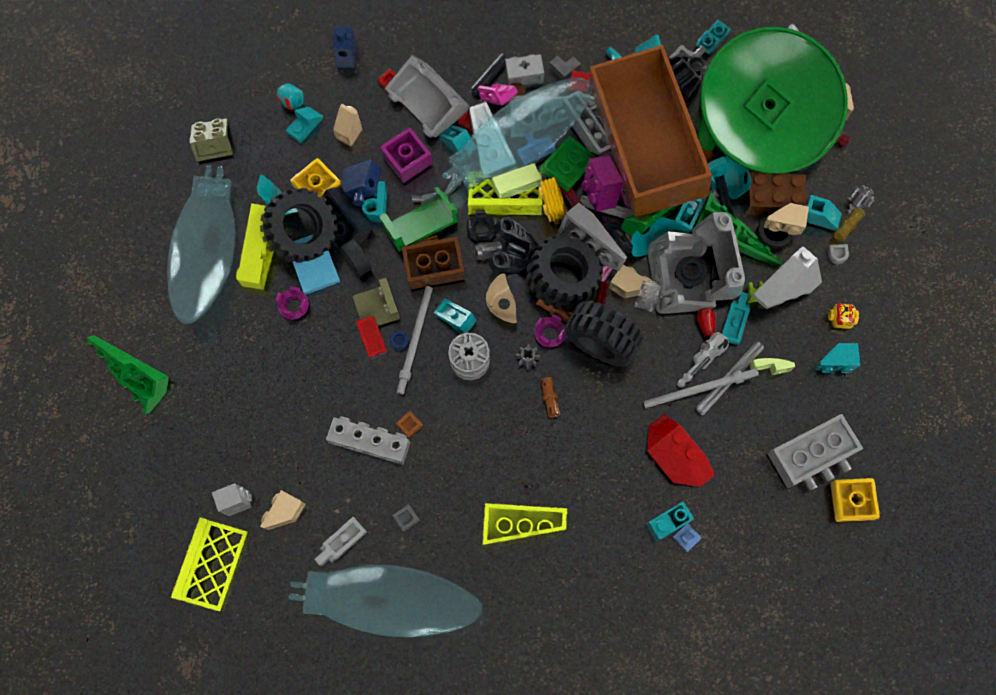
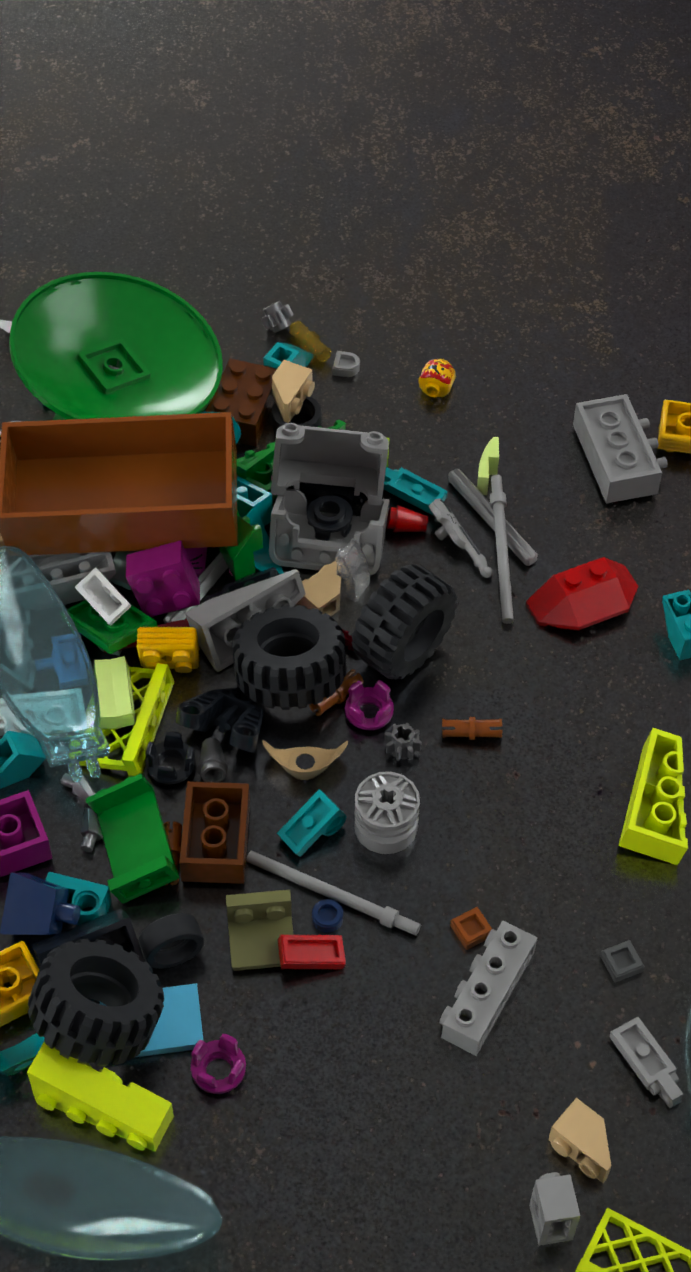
camera: 80 degrees left, 20 degrees down
light grey wedge [752,246,822,309] -> none
teal slope [815,343,860,373] -> none
none -> white slope [75,567,132,626]

